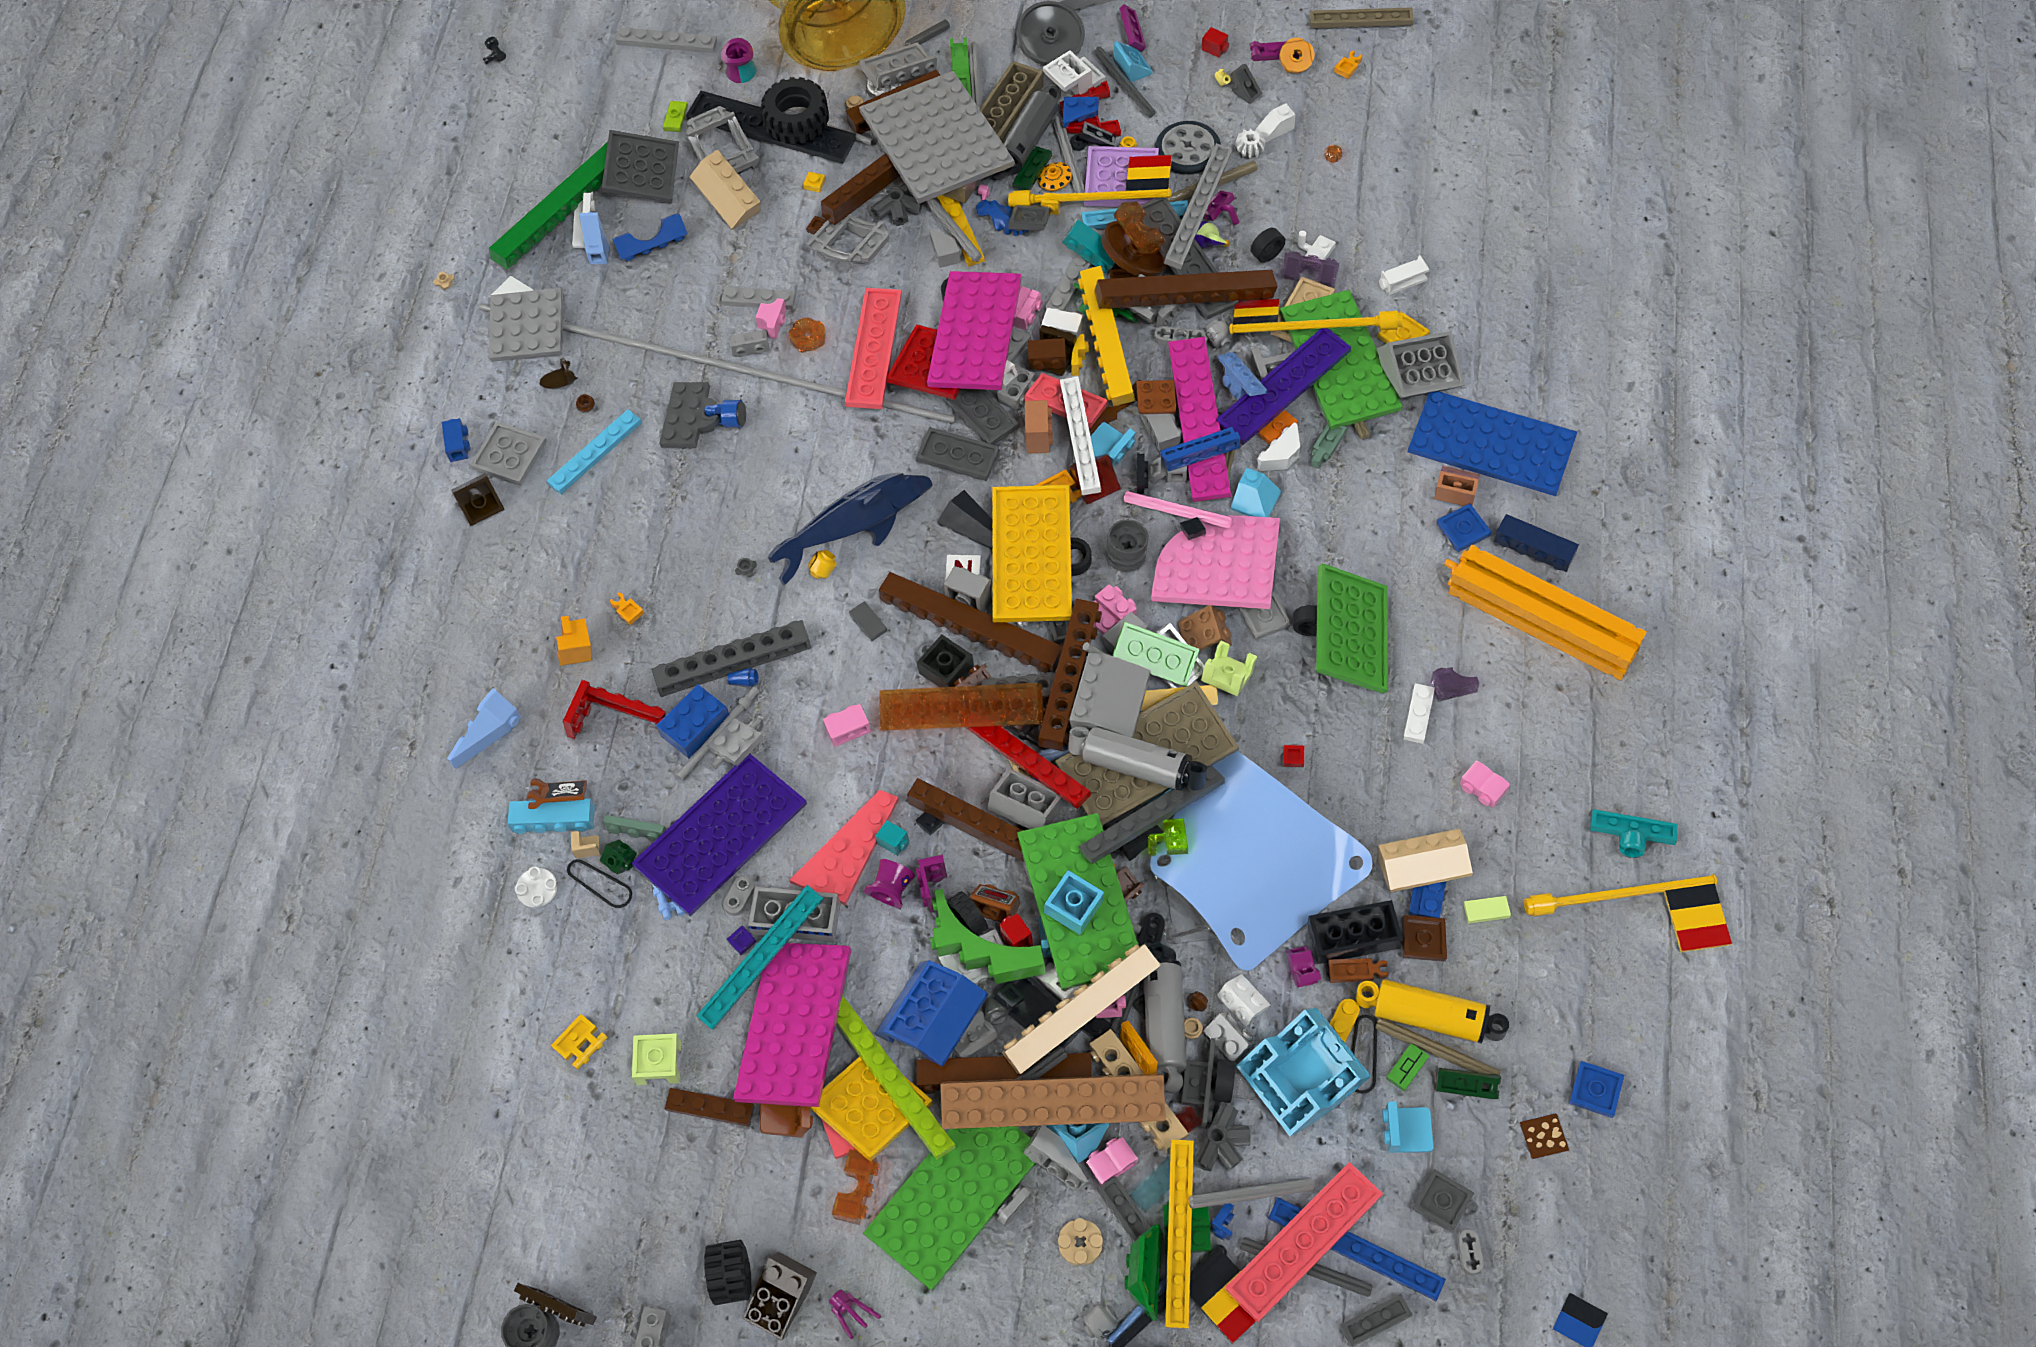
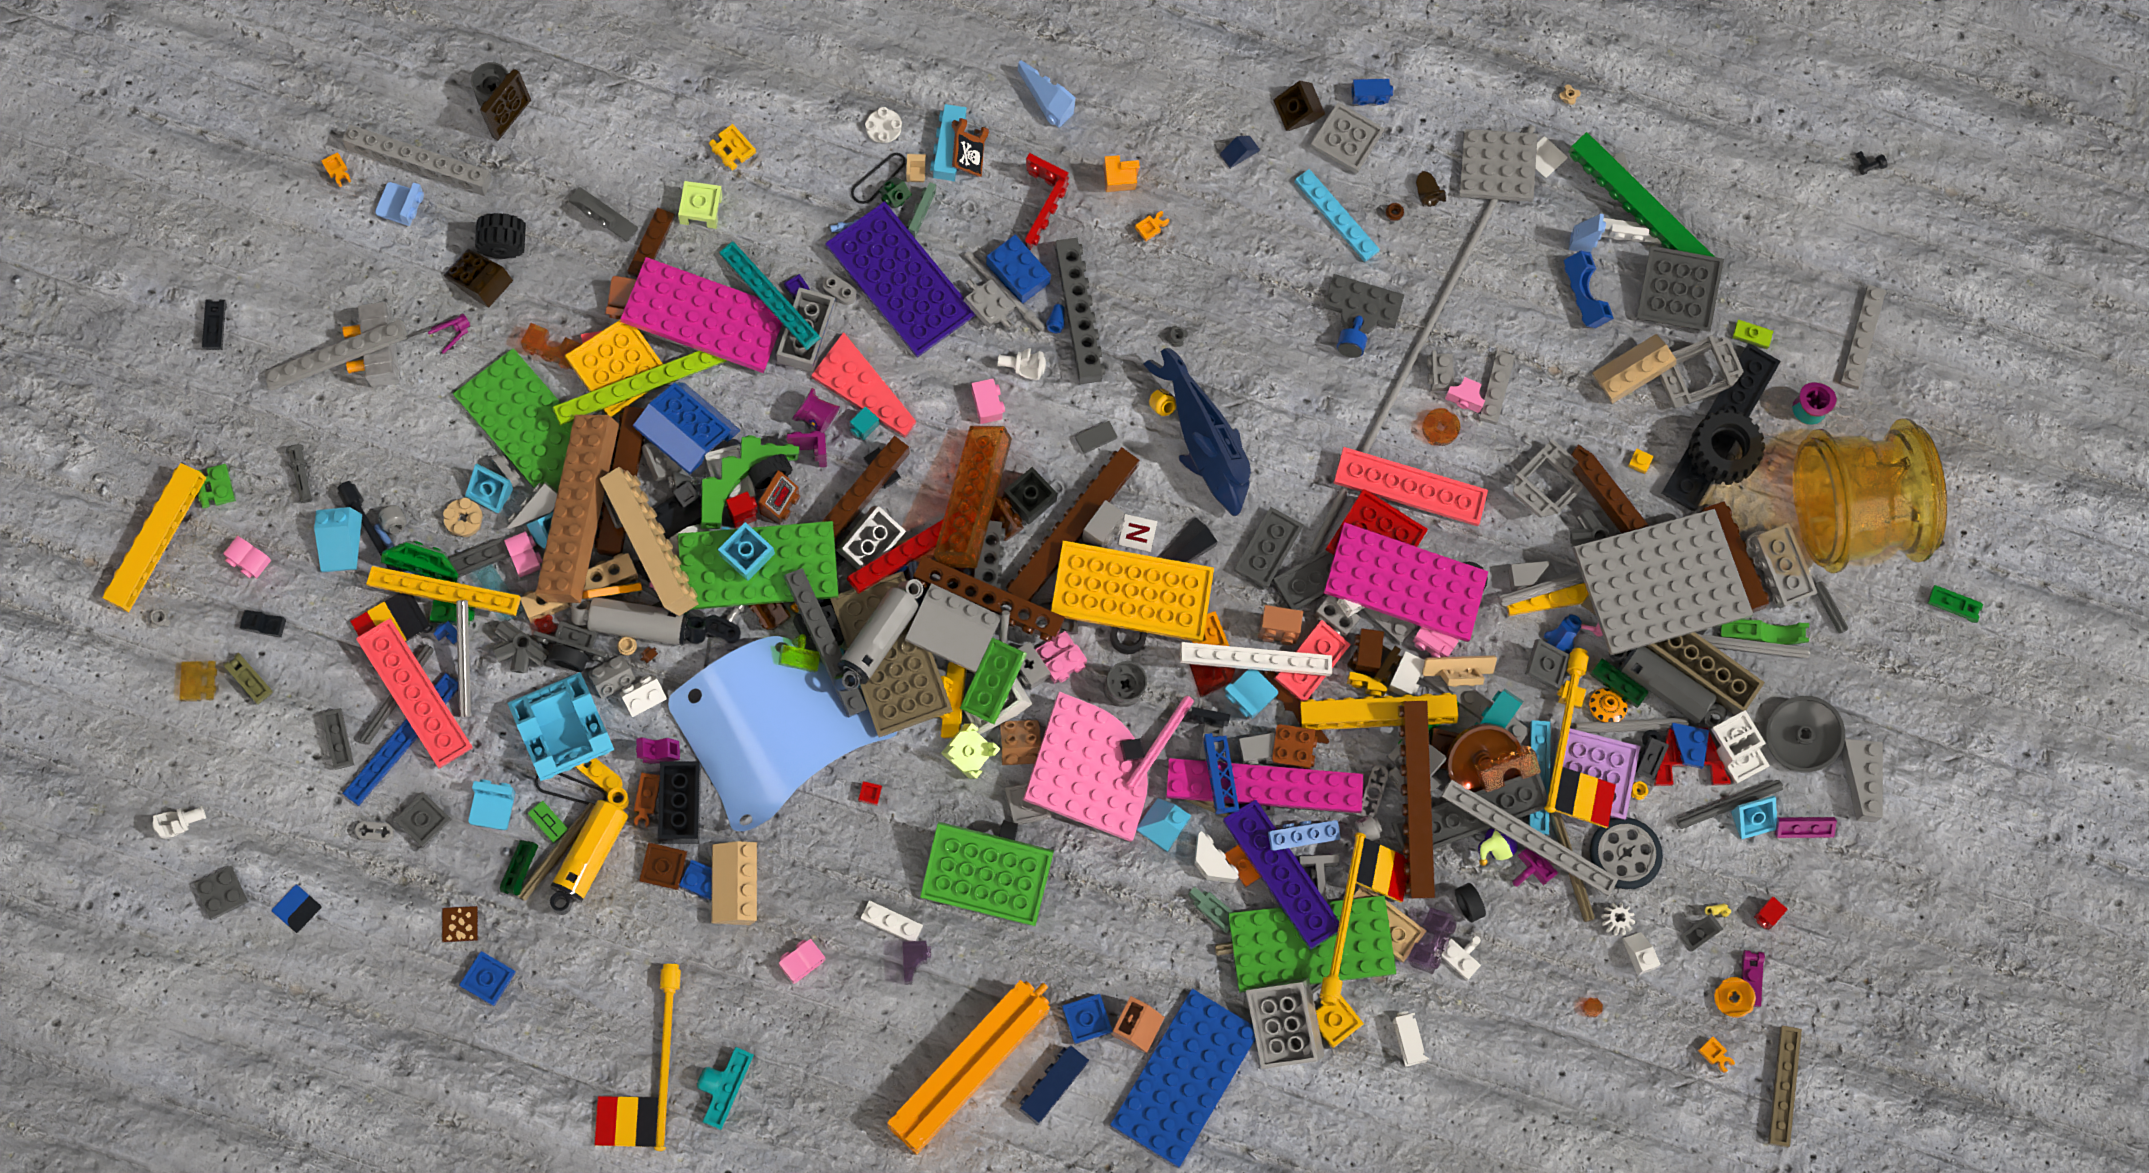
camera: 85 degrees right, 10 degrees up
tan plate [846,96,863,109] -> none
yellowish green tile [1463,896,1511,924] -> none
none -> medium azure slope [465,464,514,513]
none -> dark grey bracket [569,187,638,242]
none -> white piece [998,348,1046,380]
none -> dark blue slope [1220,135,1260,169]
none -> tan bracket [1422,655,1497,687]

